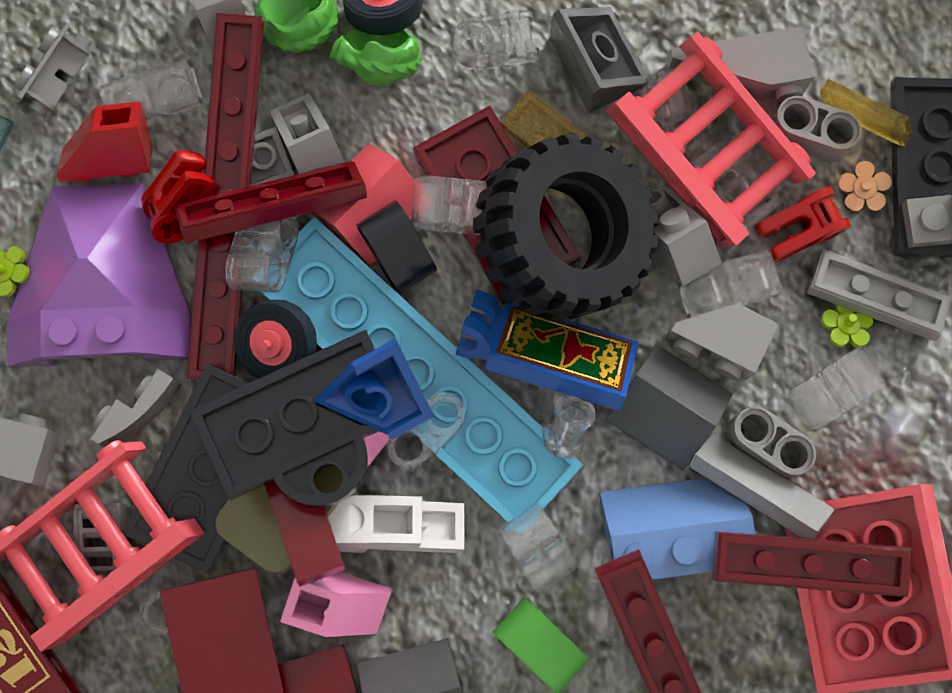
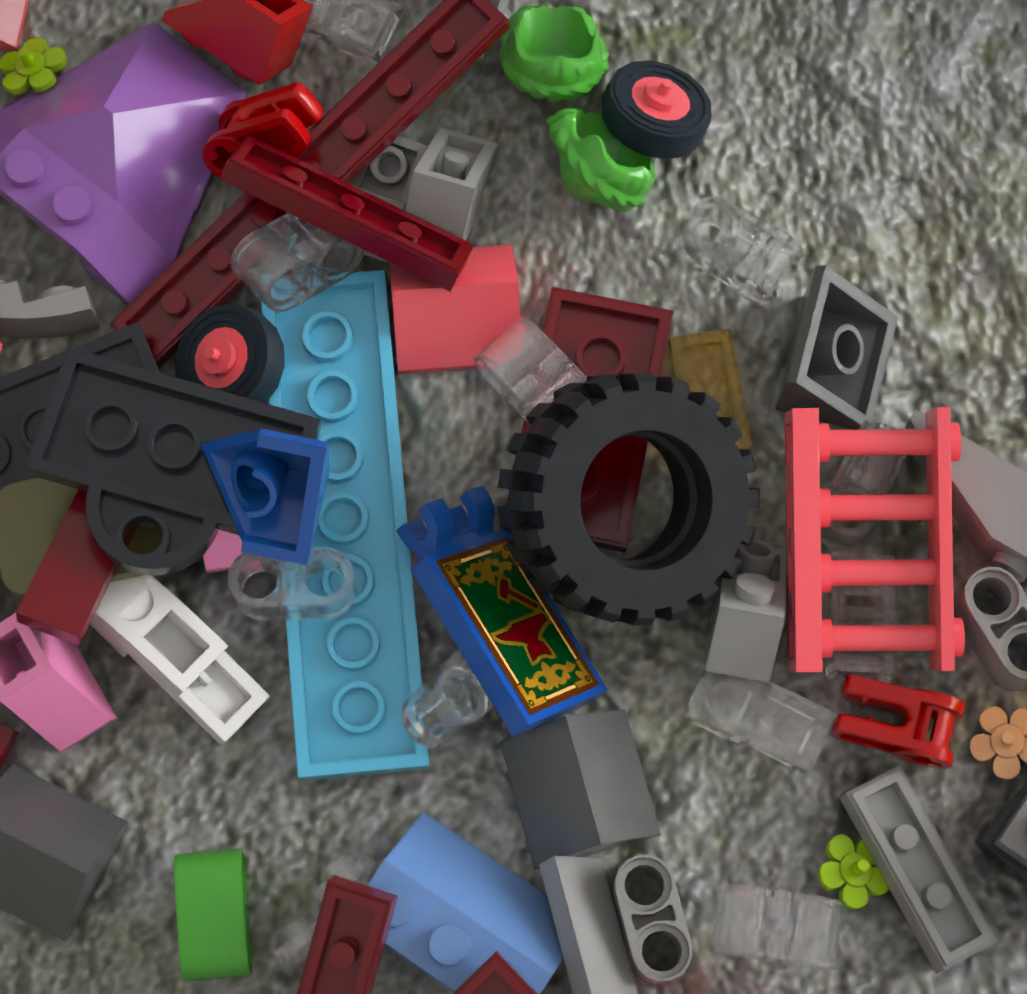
camera: 40 degrees right, 5 degrees down
black beam [356,200,438,295] -> none
clear beam [498,503,578,596] -> none
light grey slope [665,303,779,381] -> none

